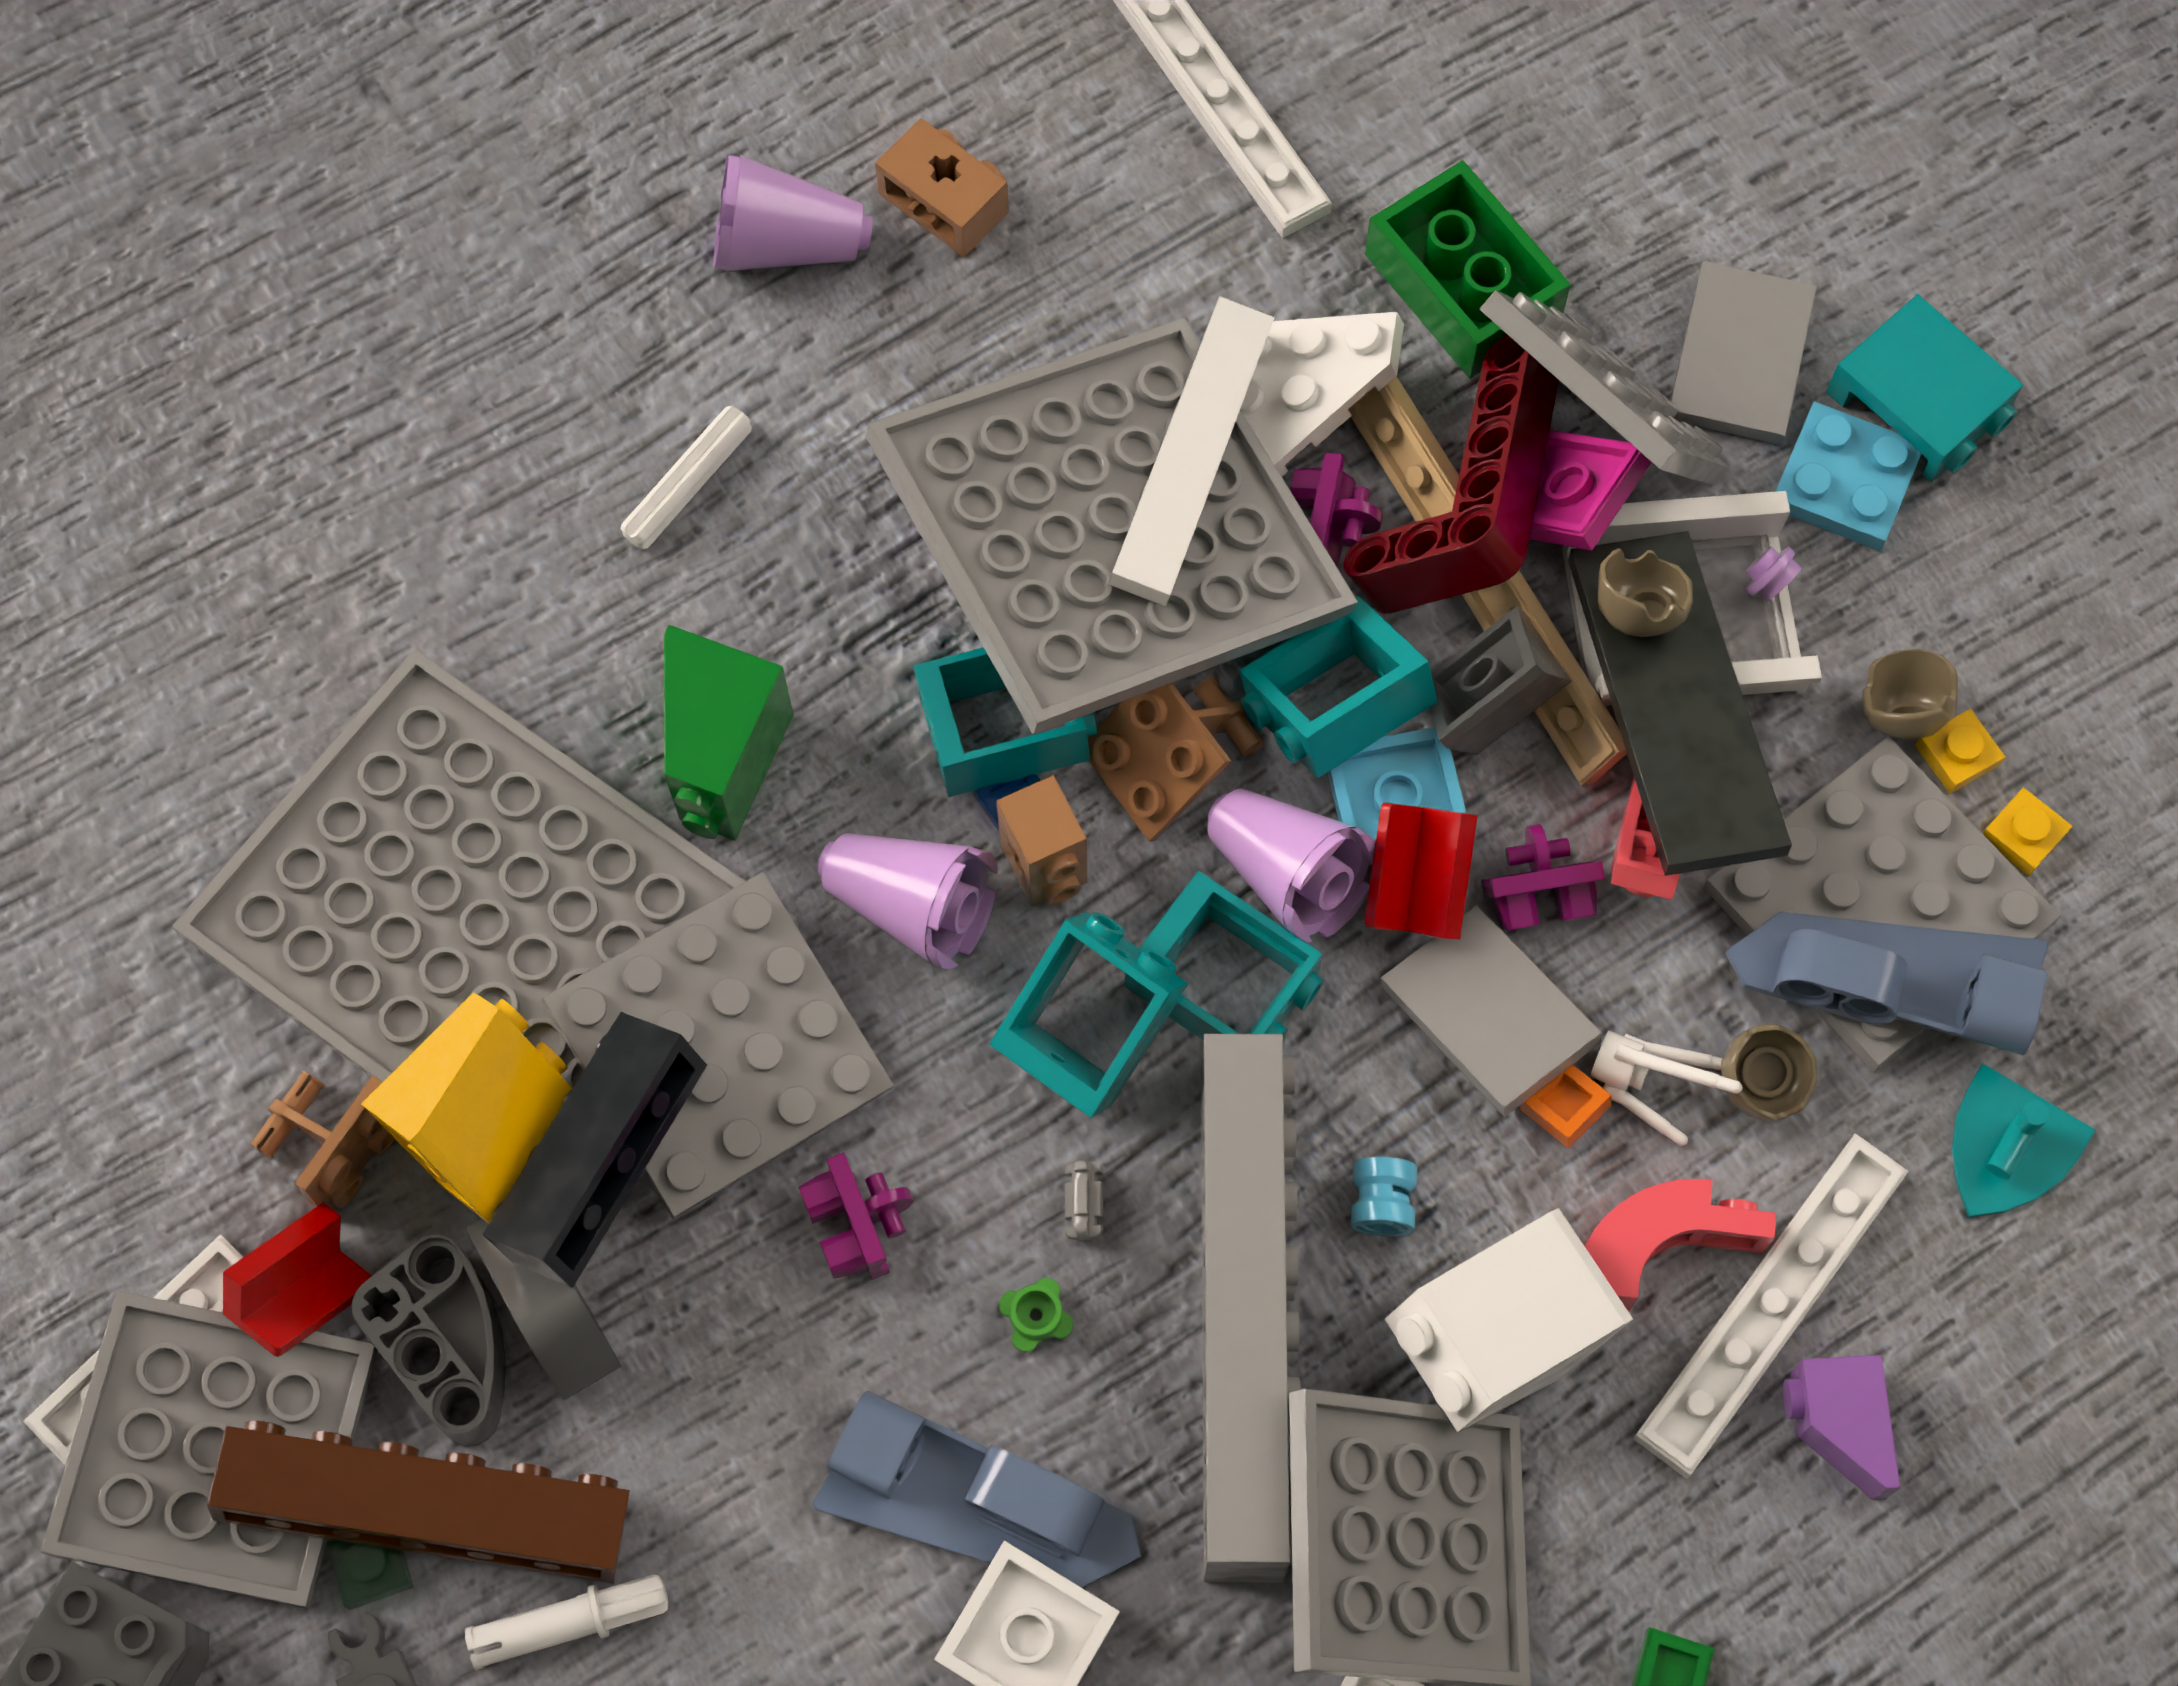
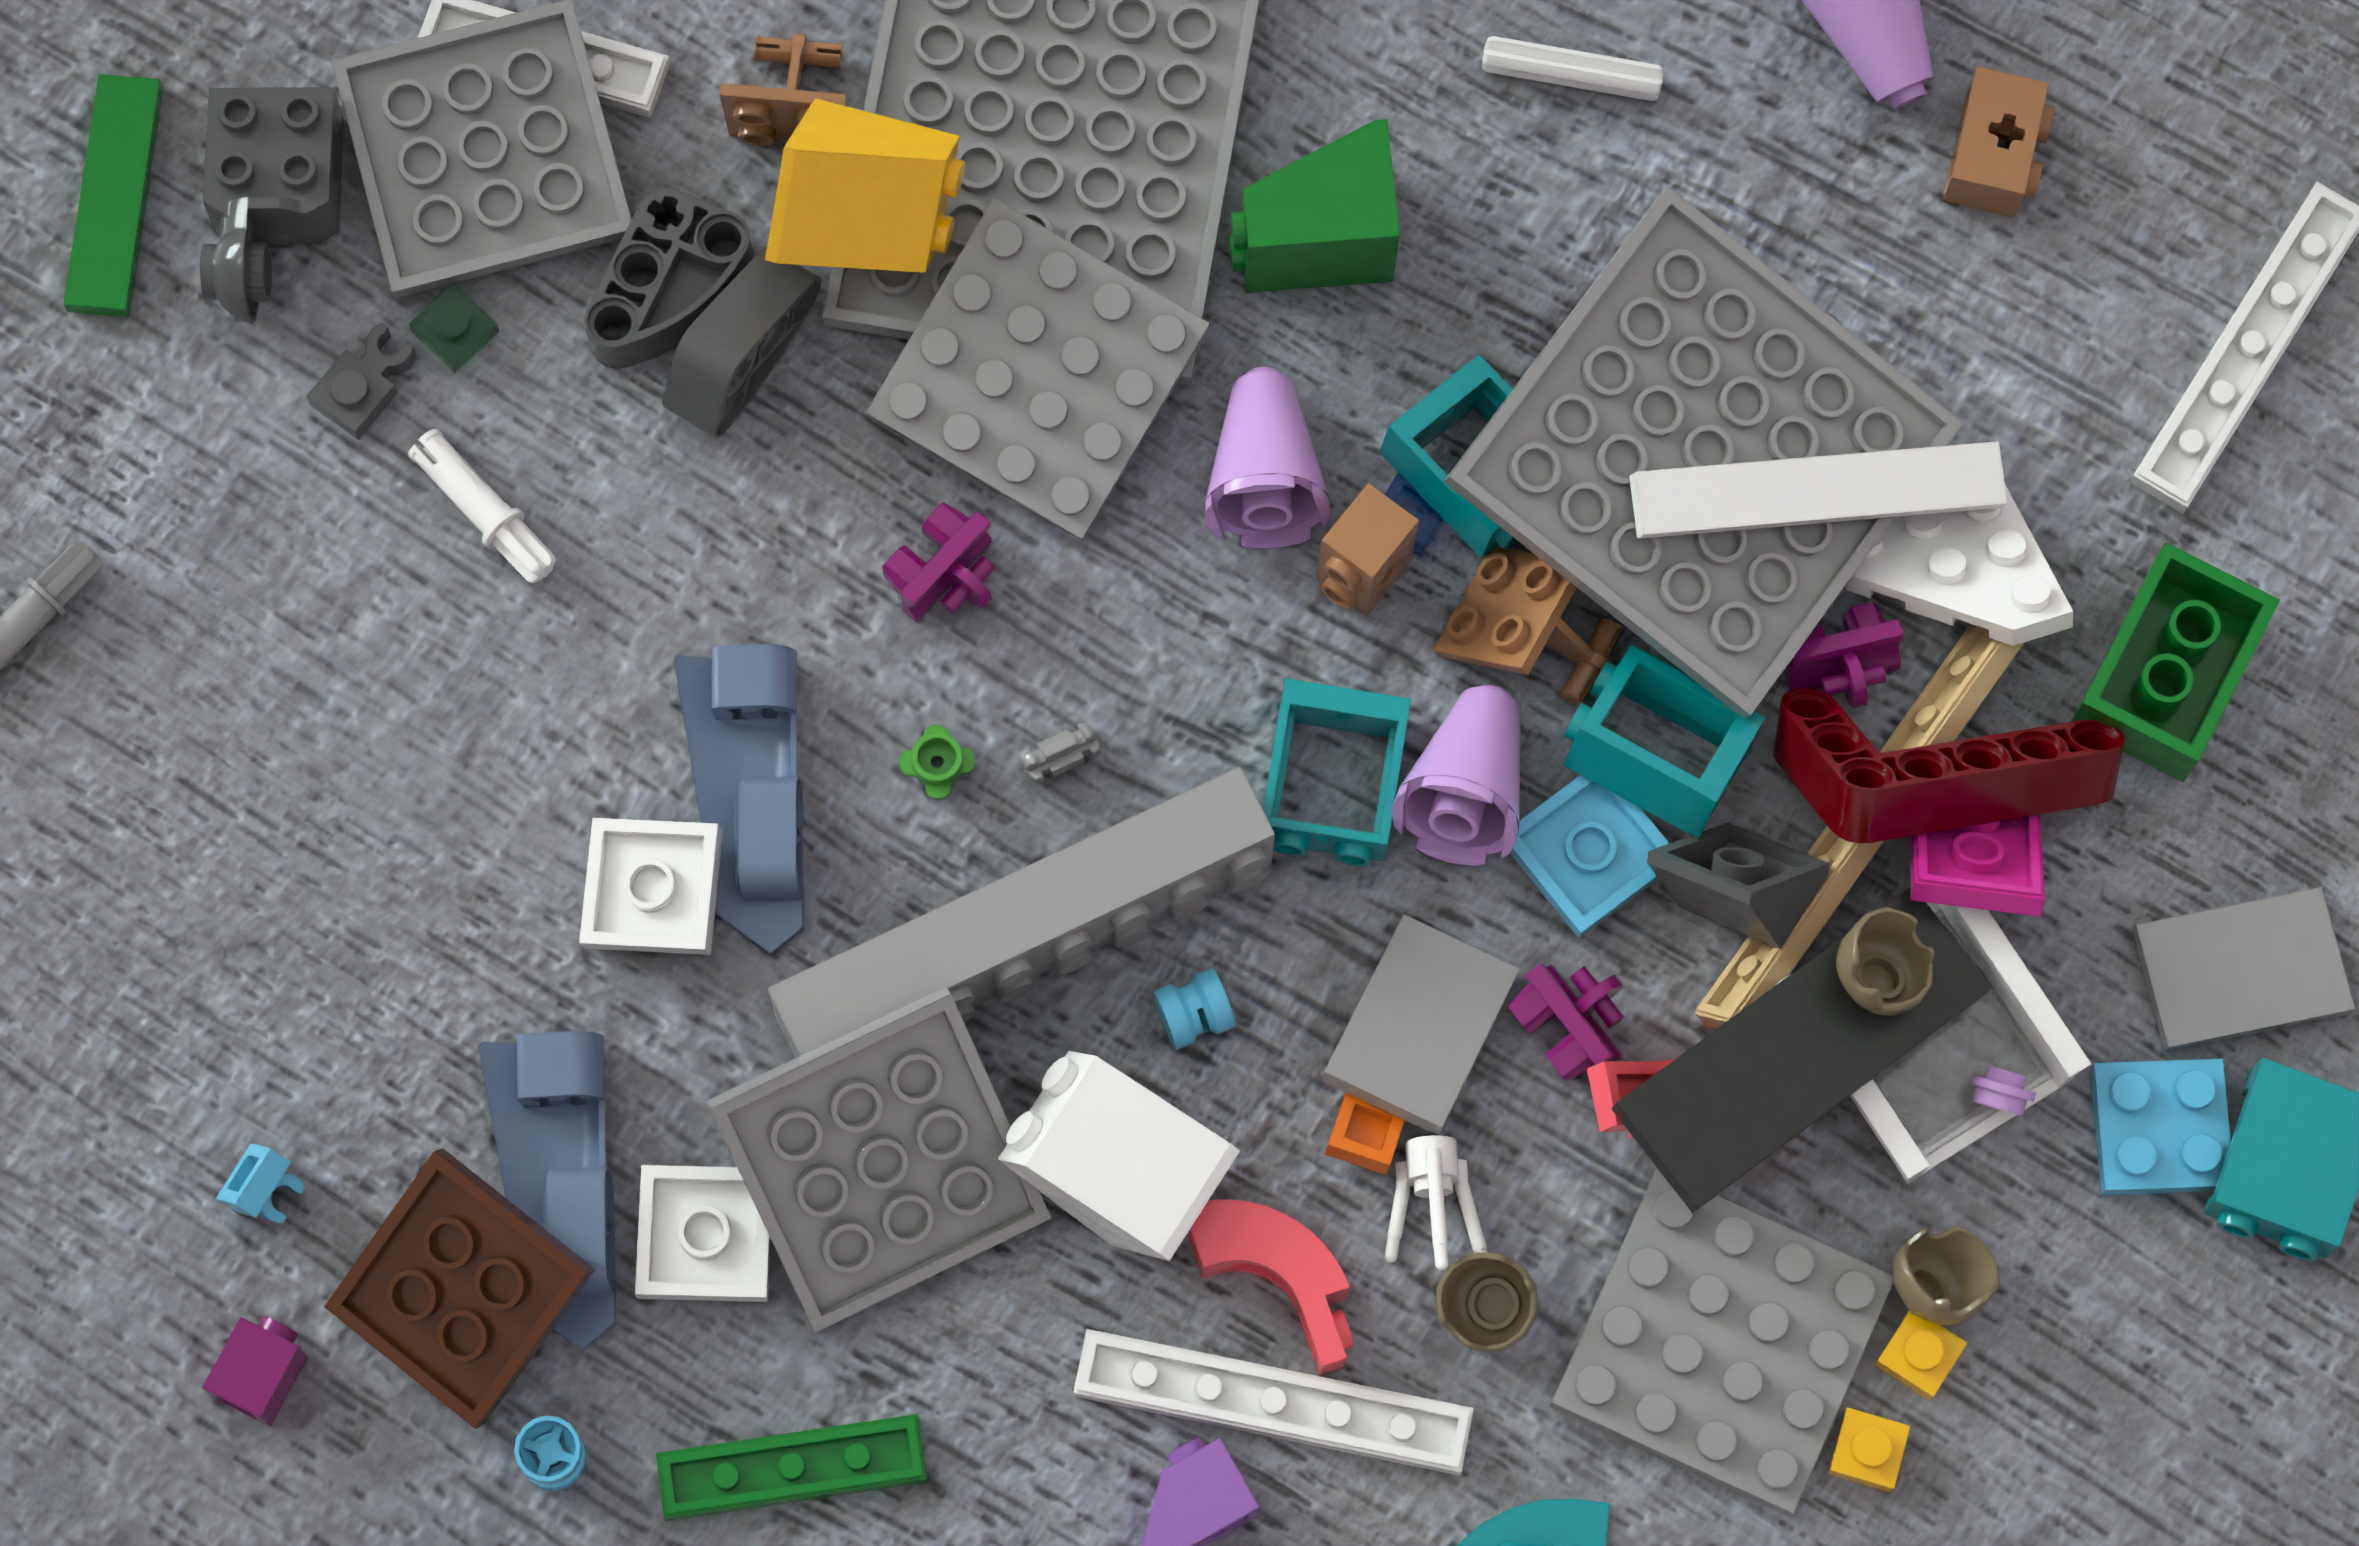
camera: 60 degrees right, 5 degrees up
reddish brown brick [207,1421,630,1584] -> none
red panel [223,1202,372,1357] -> none
black brick [483,1012,707,1288] -> none
teal window [989,912,1189,1118] -> none
red panel [1365,802,1478,940] -> none
light grey plate [1479,290,1729,486] -> none
sand blue panel [1725,912,2049,1055] -> none

